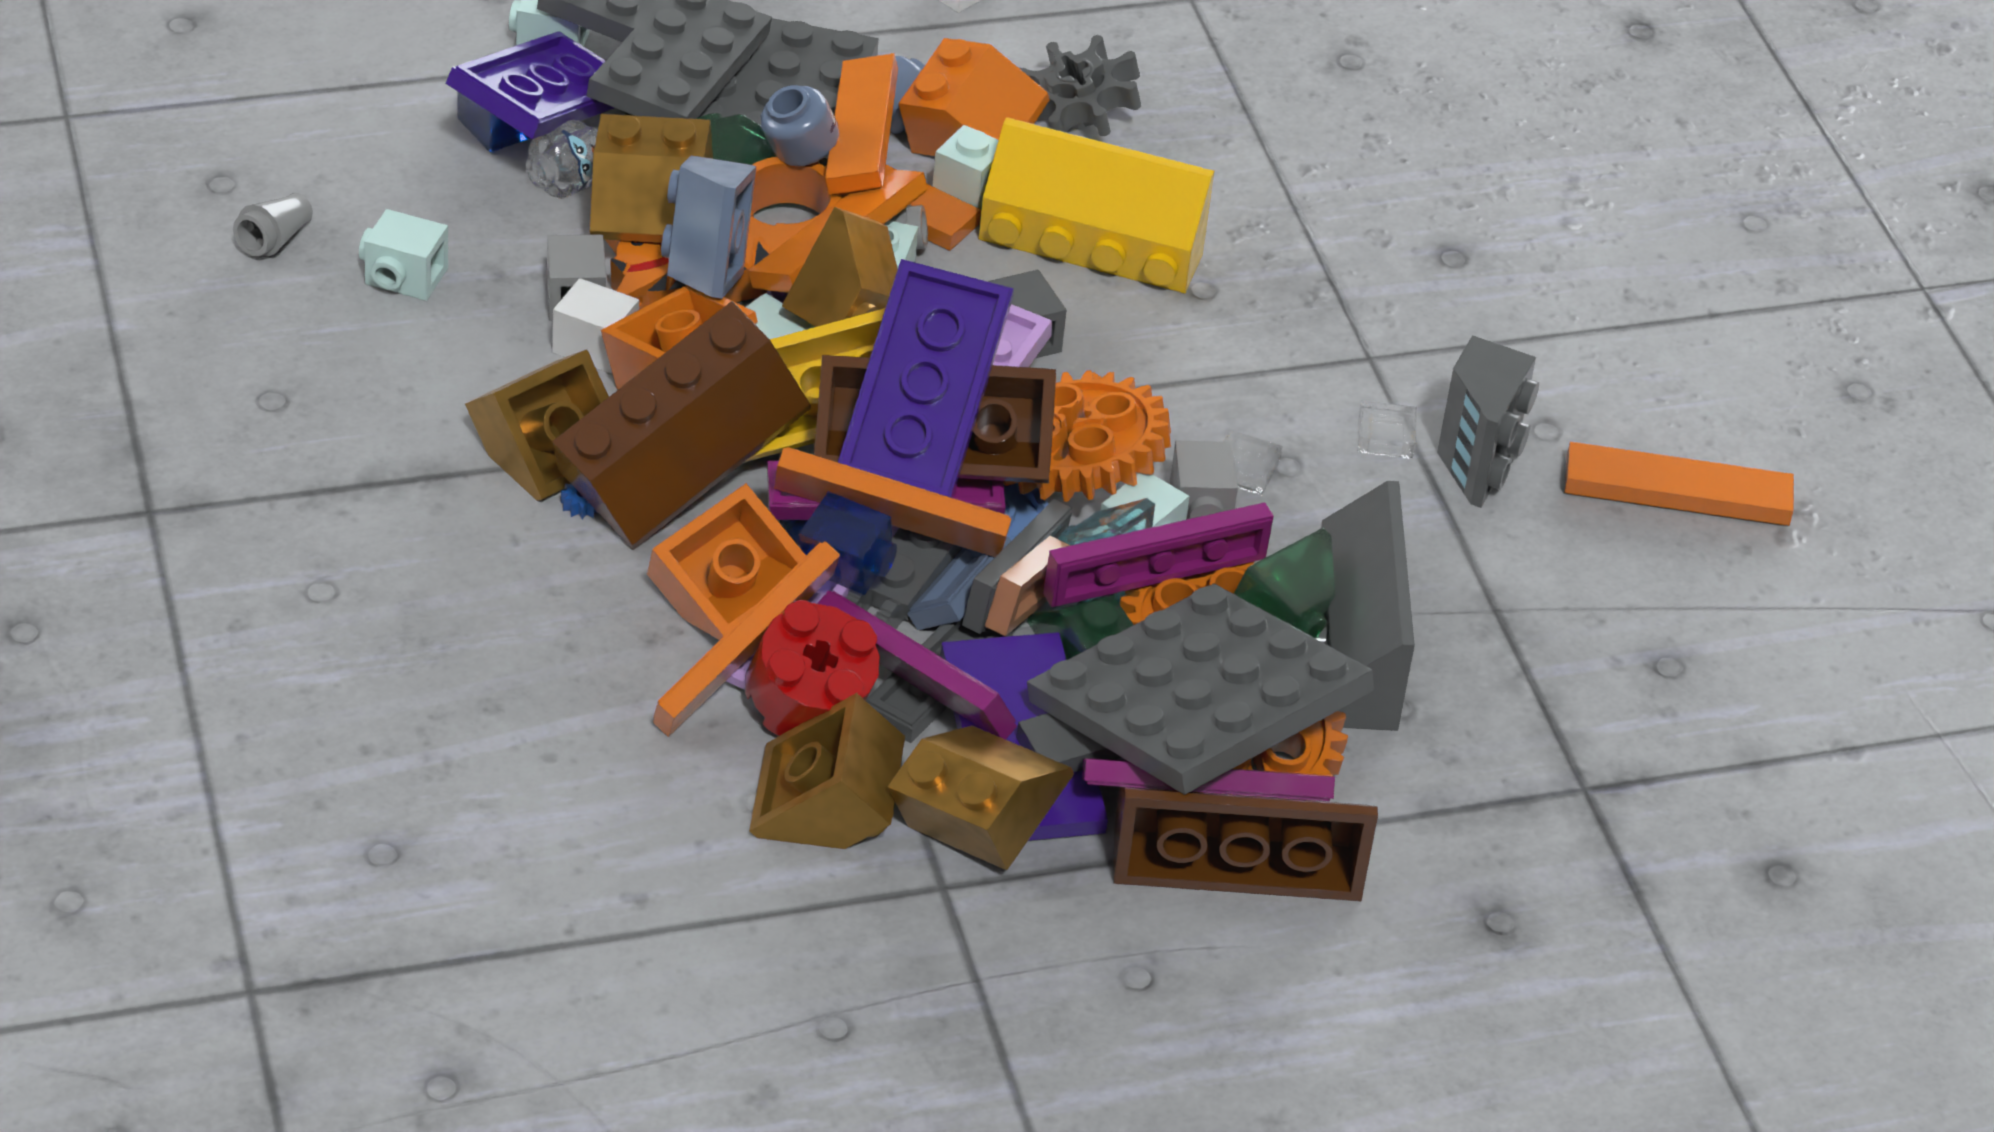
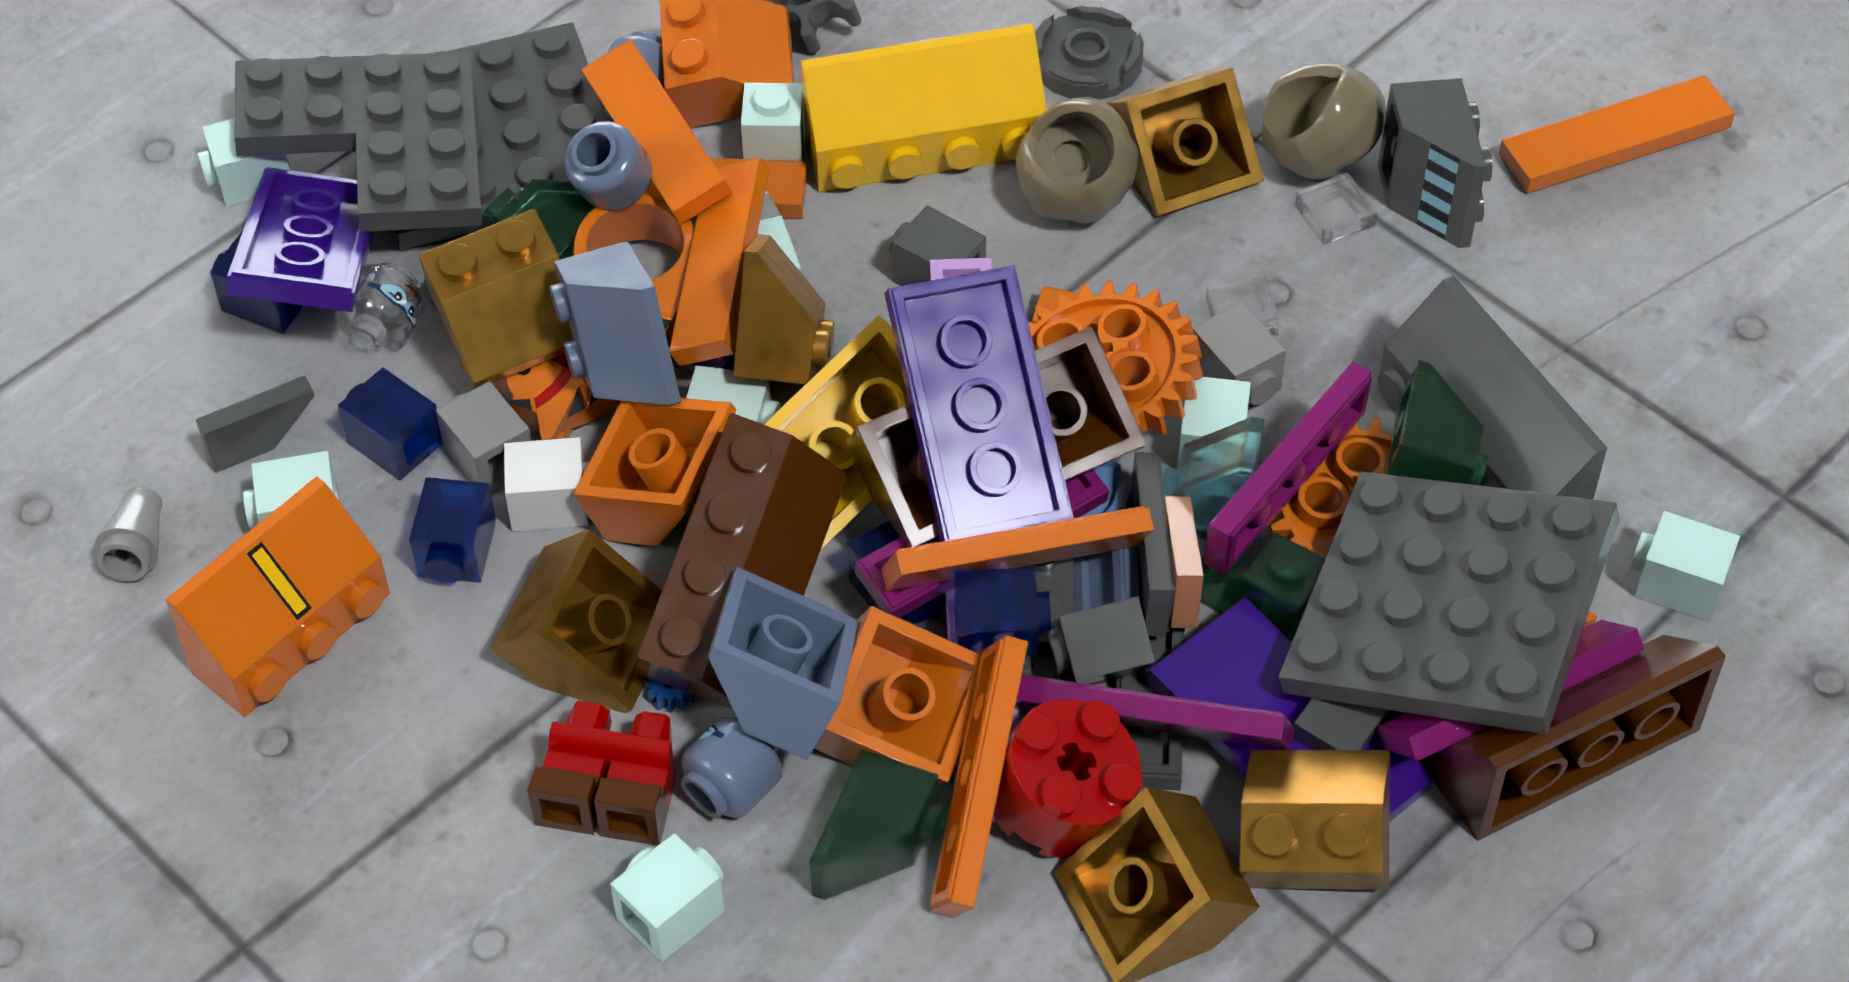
camera: 25 degrees left, 10 degrees up
none -> orange slope [165,476,390,718]
none -> dark grey tile [195,376,315,473]
none -> clear blue brick [338,367,443,481]
none -> clear blue brick [409,477,496,583]
none -> hips [527,700,676,846]
none -> light aqua brick [610,833,725,963]
none -> sand blue head [681,717,782,819]
none -> sand blue slope [708,567,859,760]
none -> clear green slope [809,749,946,900]
none -> dark tan piece [1015,97,1138,224]
none -> dark grey tile [1035,6,1144,100]
none -> dark grey brick [1048,597,1155,684]
none -> pearl gold slope [1106,68,1264,216]
none -> dark tan piece [1262,63,1386,180]
none -> light aqua brick [1630,511,1740,622]

